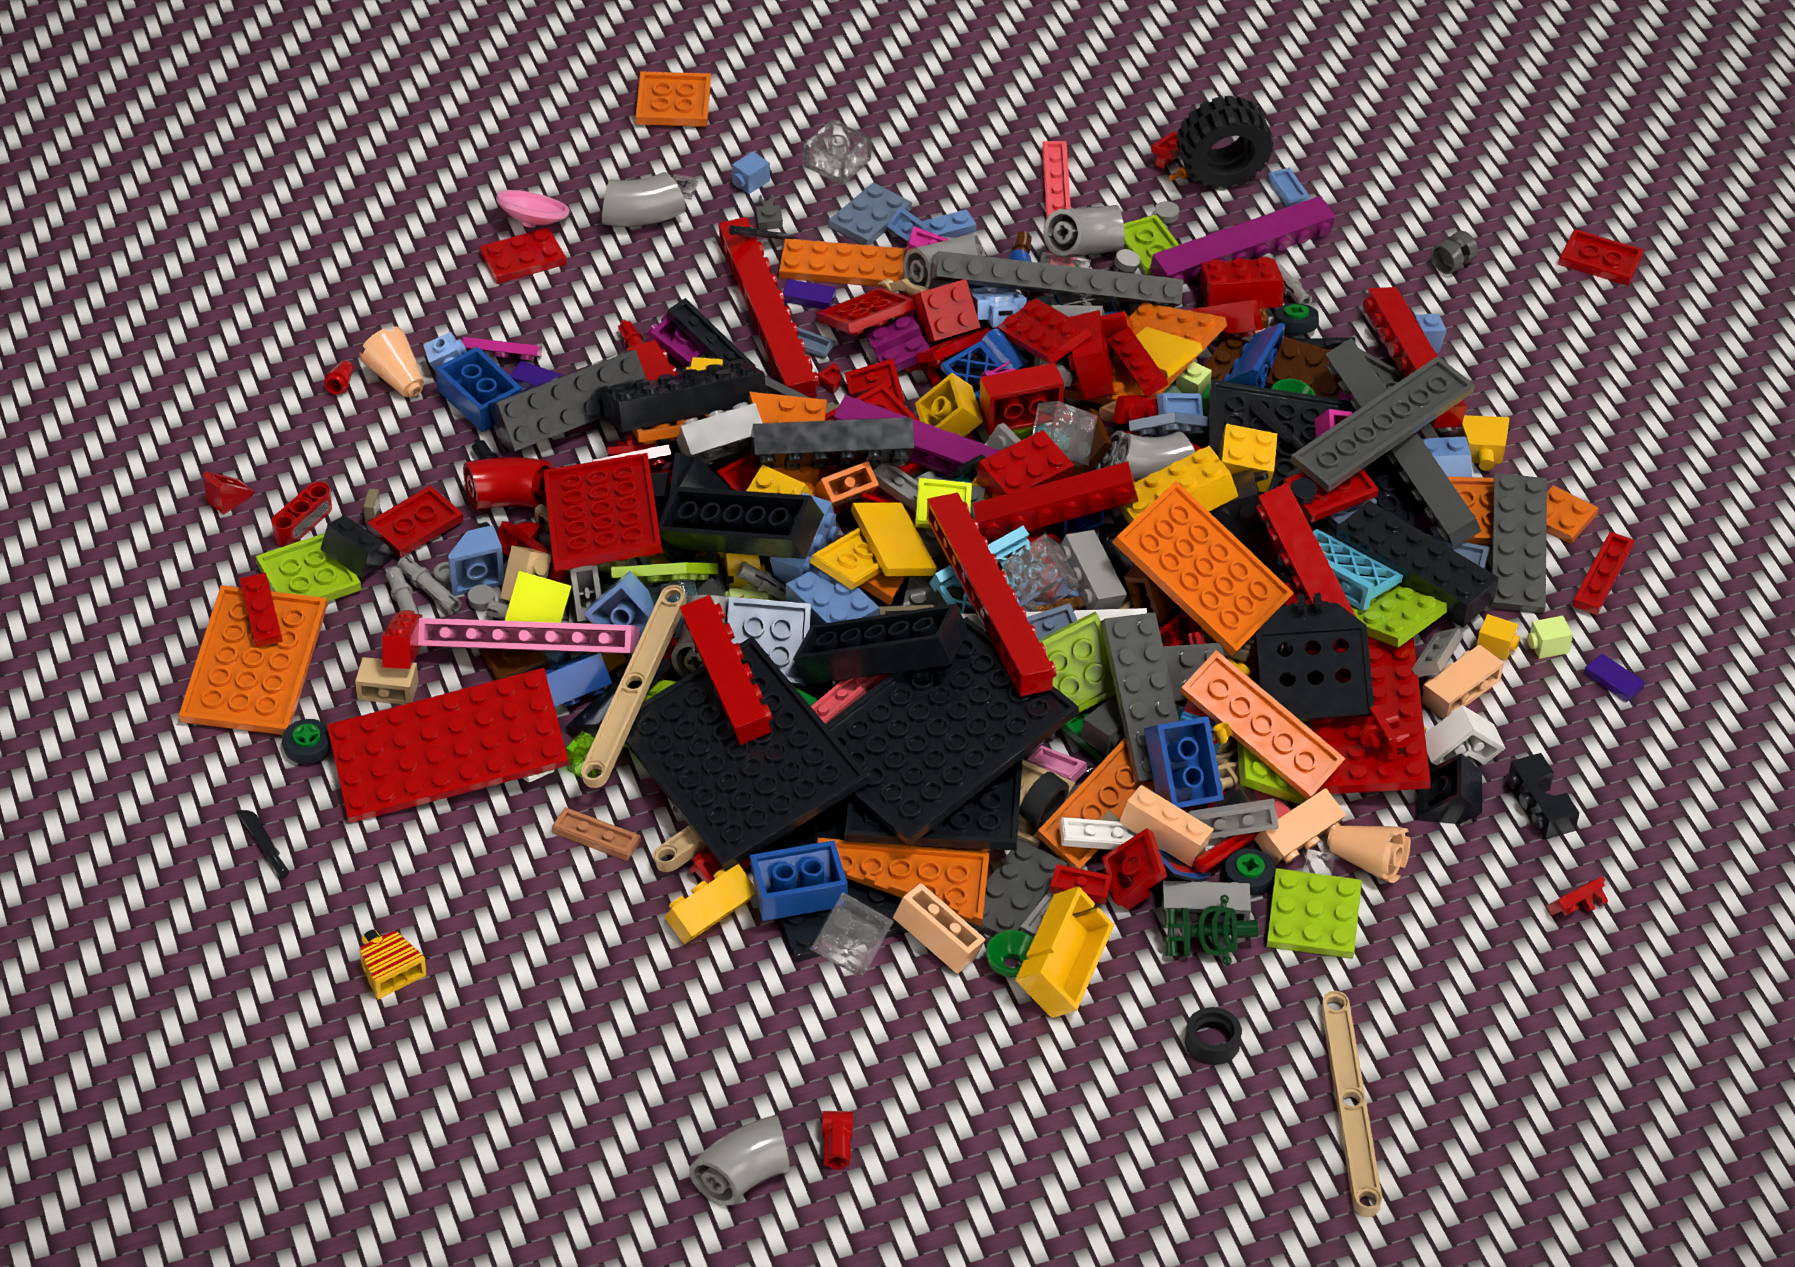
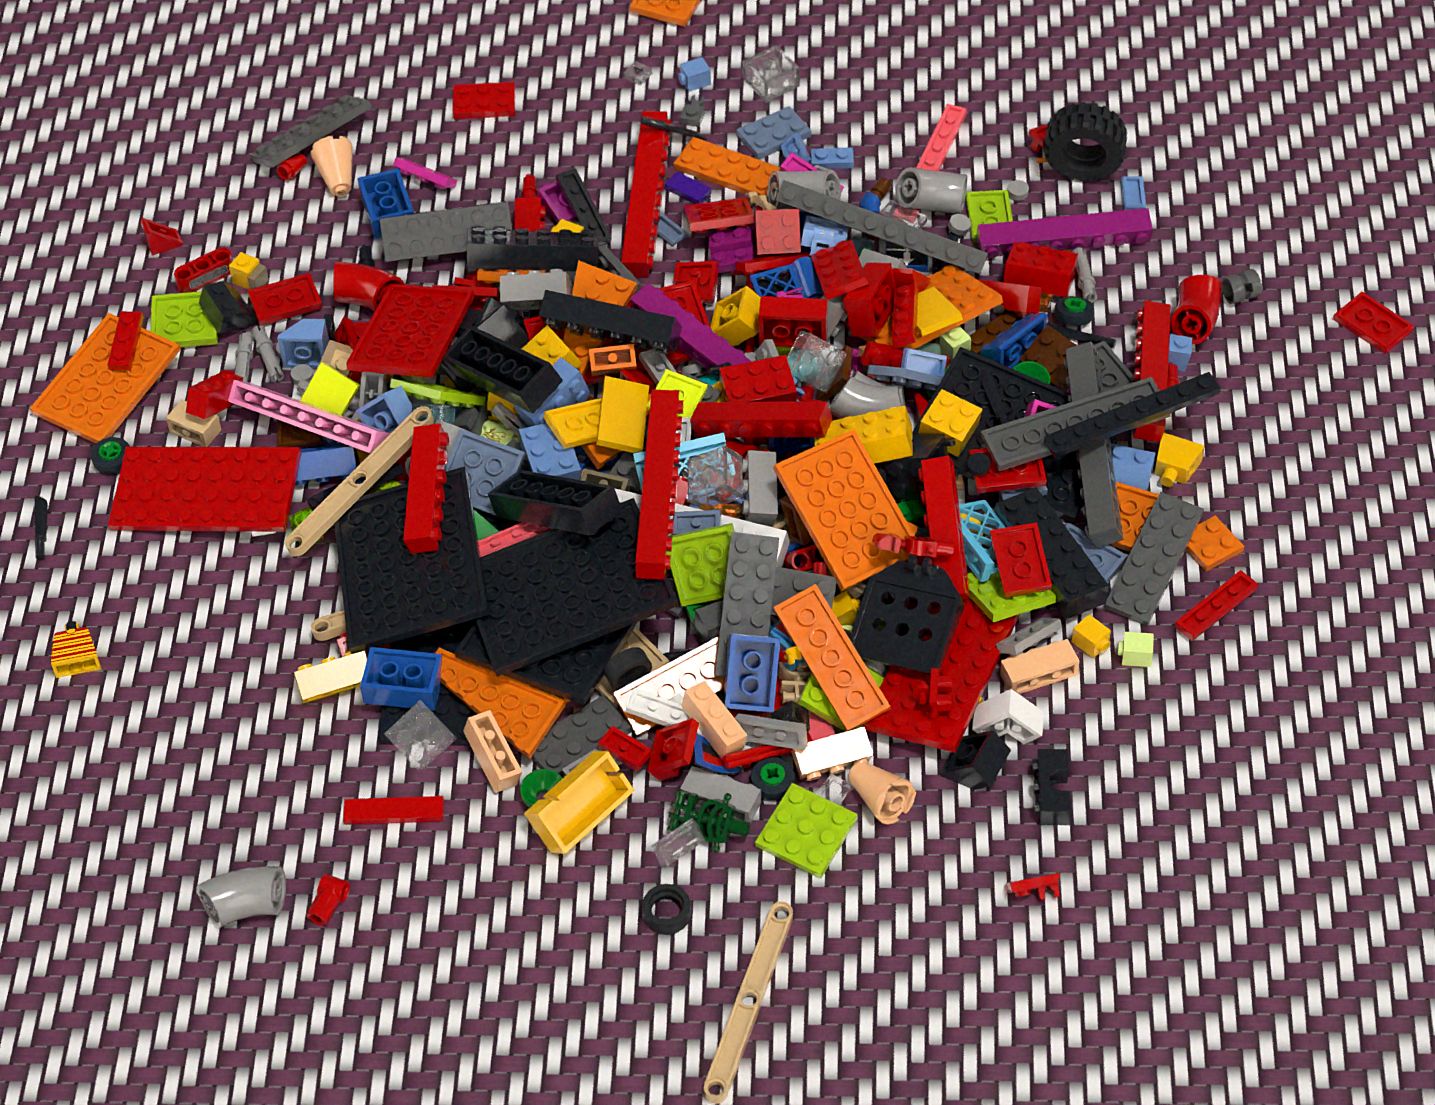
camera: 25 degrees right, 5 degrees up
light blue brick [423,332,467,372] -> none
bright pink dish [496,190,569,228] -> none
dark purple tile [509,361,562,389] -> none
nougat tile [552,807,641,861] -> none
light grey brick [602,172,686,227] -> none
red tile [818,363,841,394] -> none
bright pink tile [1026,745,1087,782] -> none
dark purple tile [1584,653,1645,702] -> none
none -> yellow brick [229,252,260,290]
none -> dark grey plate [250,95,372,168]
none -> red tile [343,796,444,825]
none -> clear tile [651,818,705,868]
none -> red torso [873,533,954,557]
none -> red plate [990,522,1052,597]
none -> black plate [1044,372,1221,458]
none -> red brick [1171,275,1221,344]

